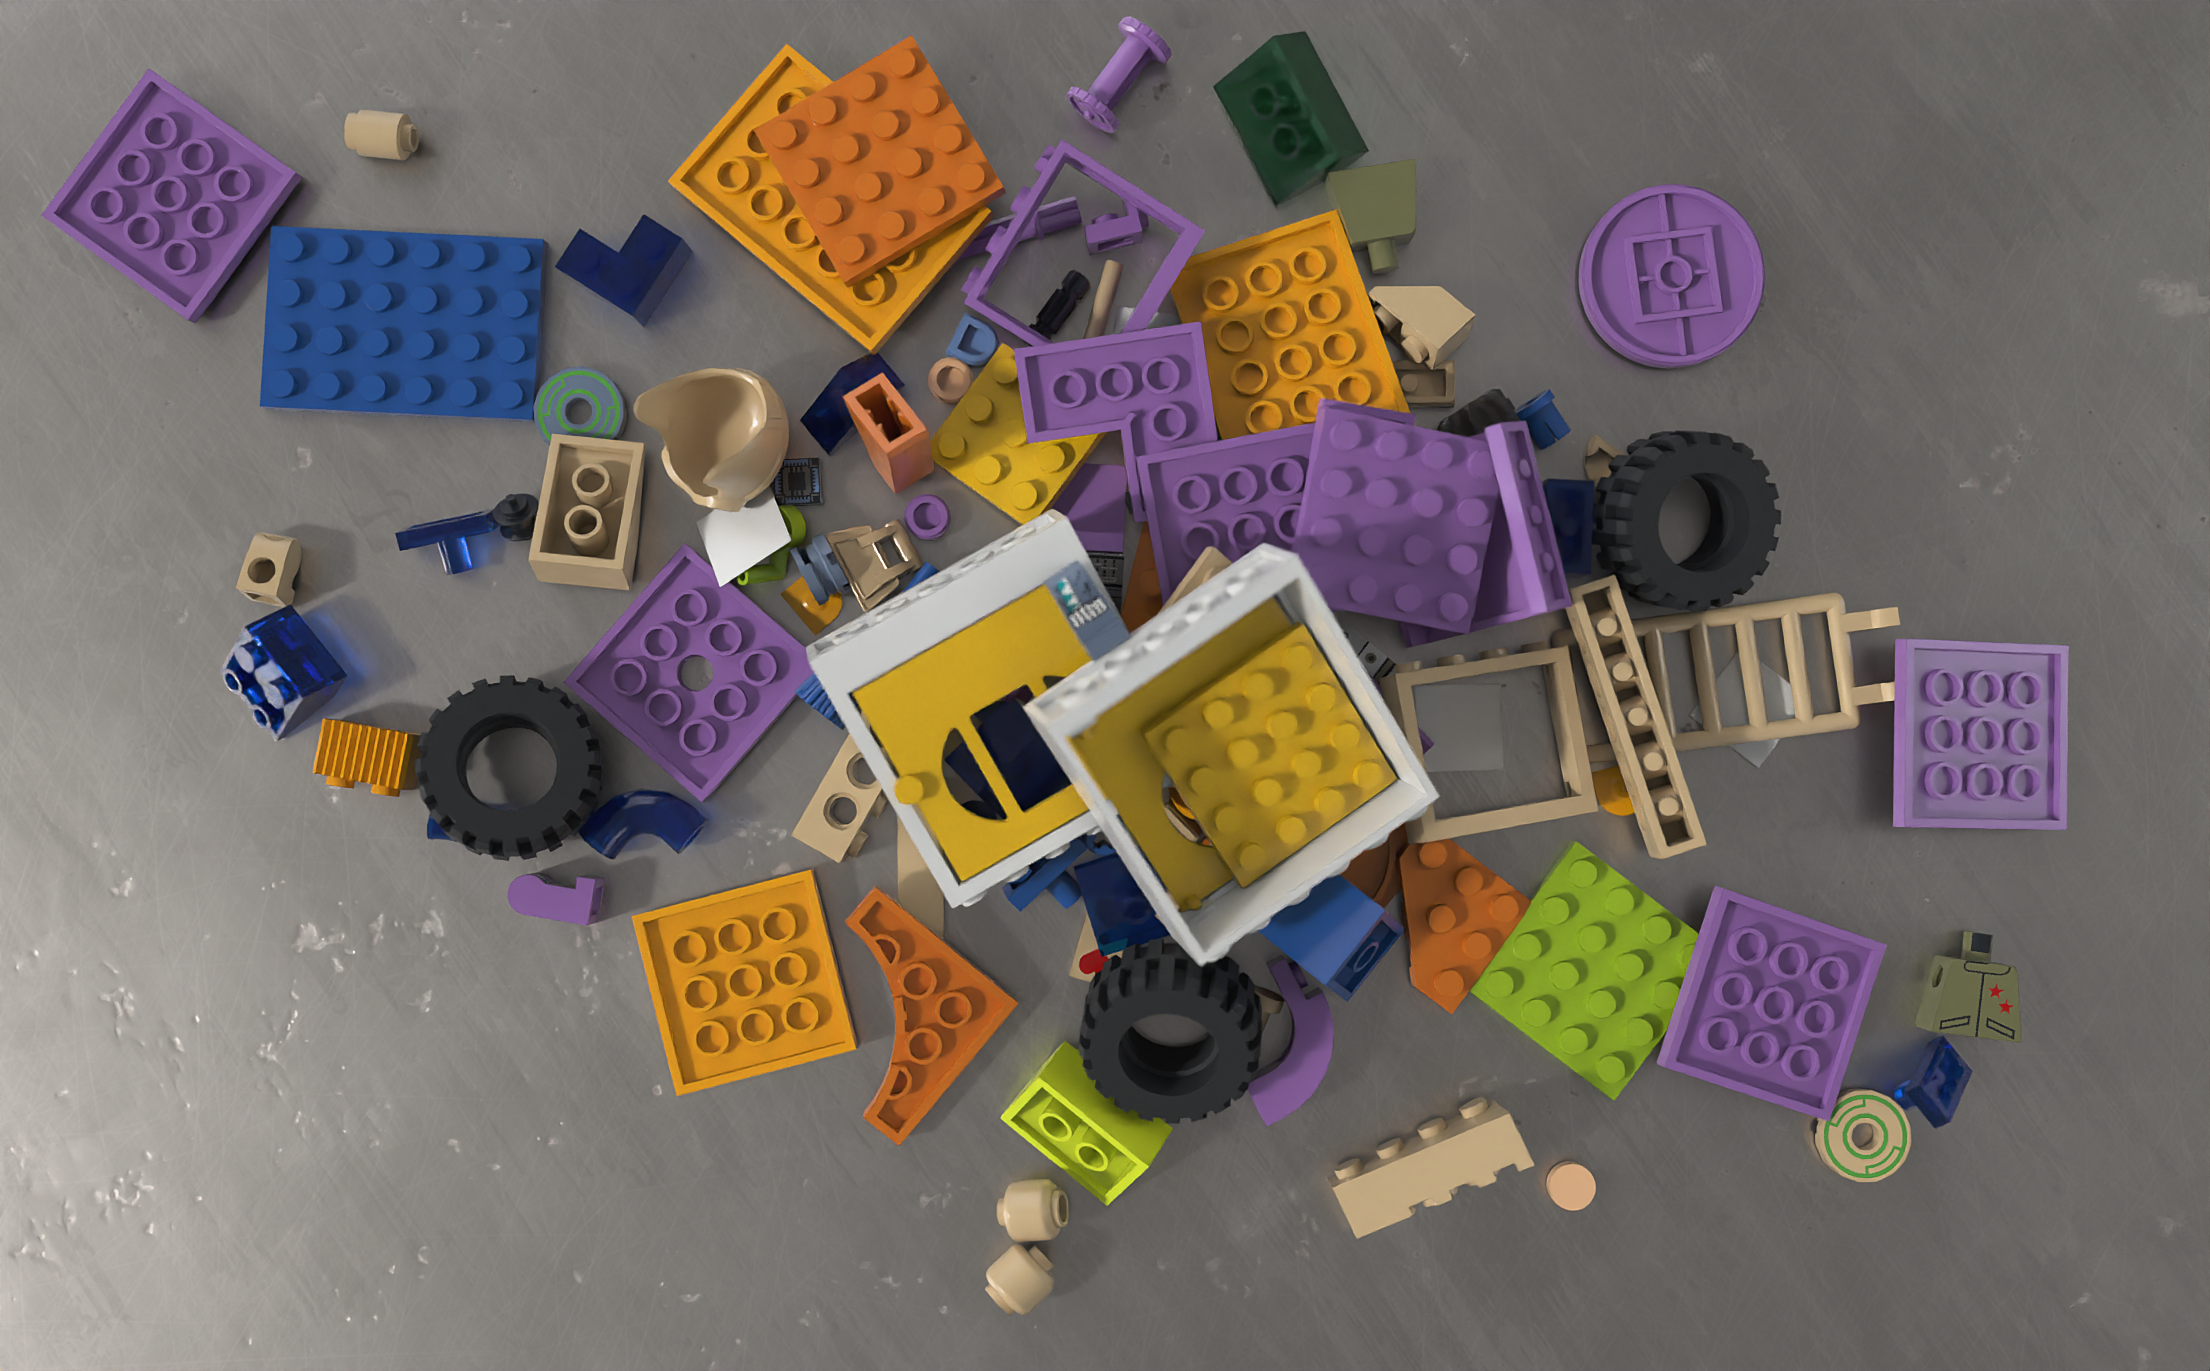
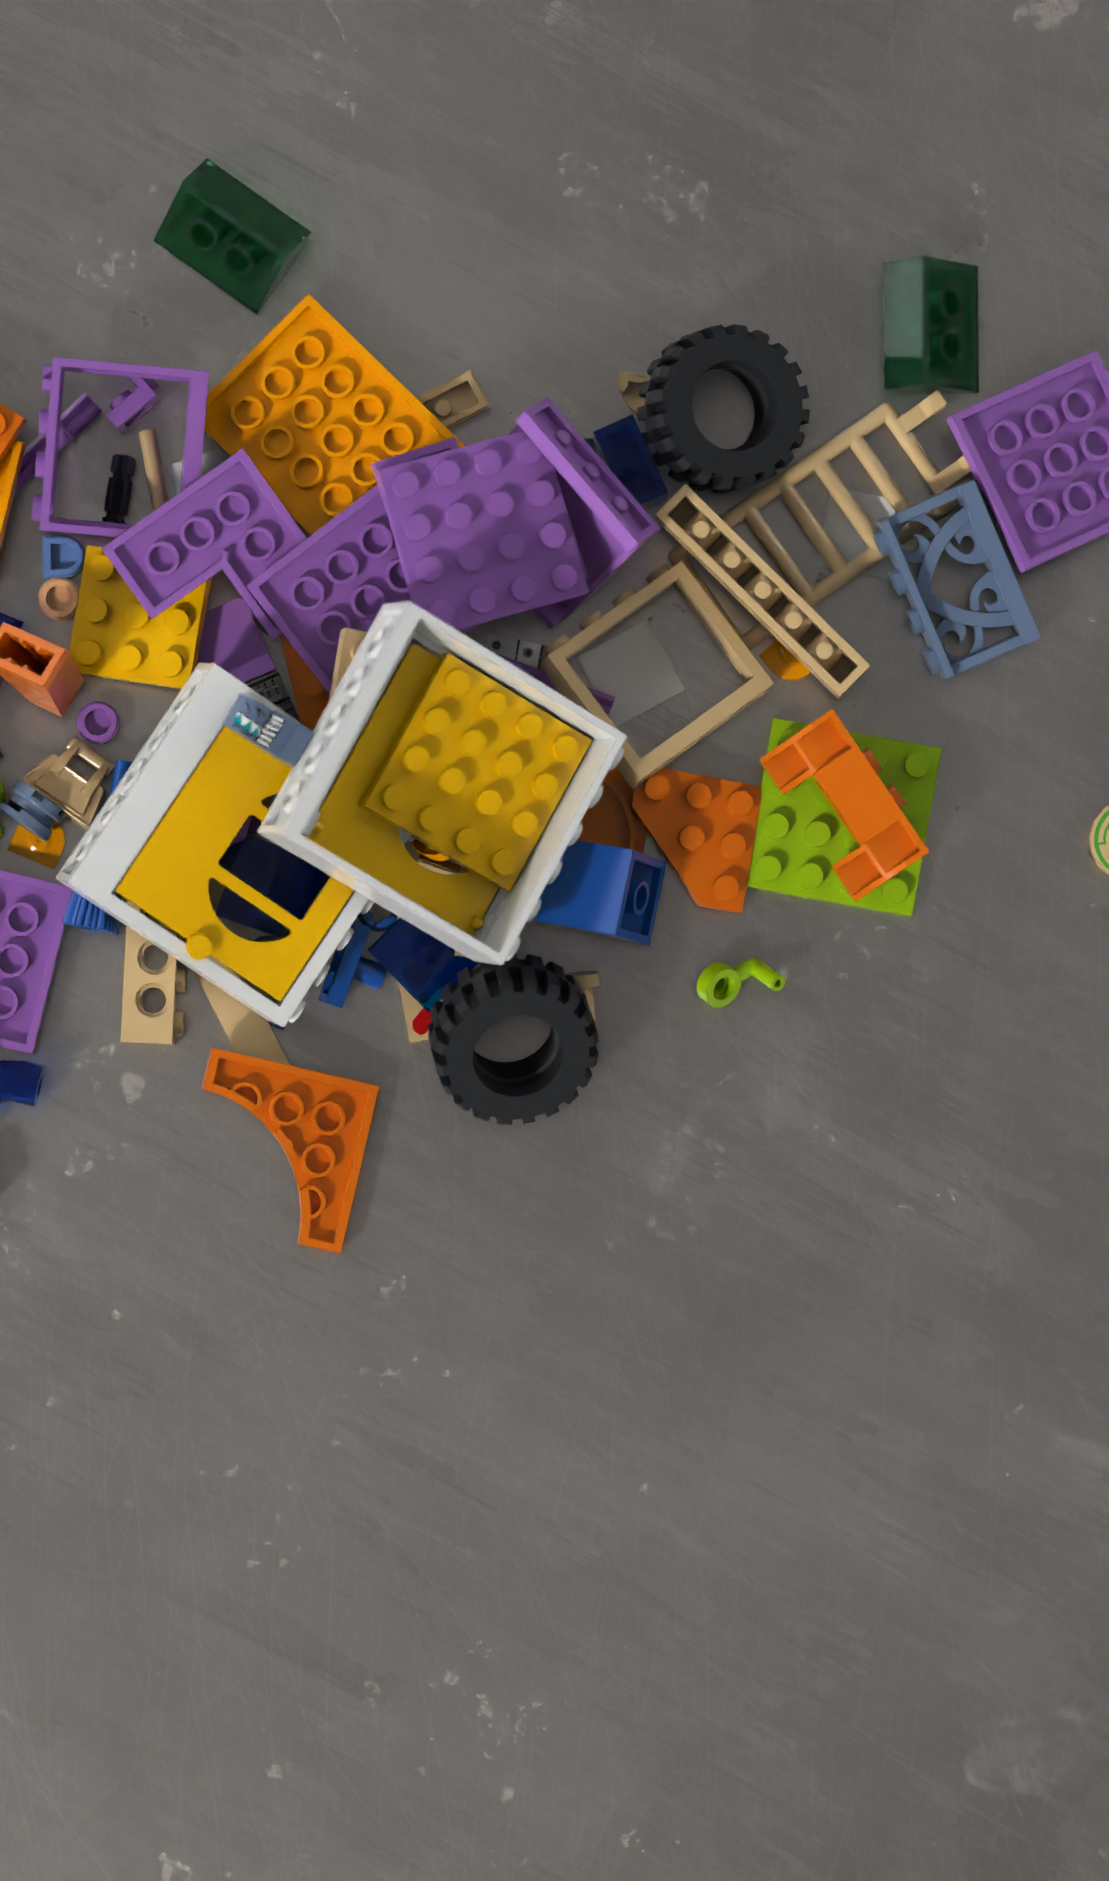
camera: 35 degrees left, 0 degrees up
light orange plate [631,869,858,1096] -> none
tan head [985,1244,1054,1316] -> none
tan head [997,1179,1069,1242] -> none
neon yellow slope [1000,1041,1173,1206] -> none
medium lavender hose [1066,16,1172,134] -> none
medium lavender arch [1248,954,1334,1127] -> none
olive torso [1324,159,1416,274] -> none
tan wedge [1328,1097,1534,1239] -> none
tan slope [1368,286,1475,372] -> none
clear smoke gear [1437,389,1520,438] -> none
blue bush [1511,389,1571,450] -> none
light nougat tile [1546,1161,1596,1211] -> none
medium lavender plate [1578,184,1765,369] -> none
medium lavender plate [1656,886,1887,1121] -> none
none -> lime plate [696,957,785,1008]
none -> orange bracket [759,708,929,902]
none -> sand blue fence [872,480,1041,679]
none -> clear green slope [883,255,979,394]

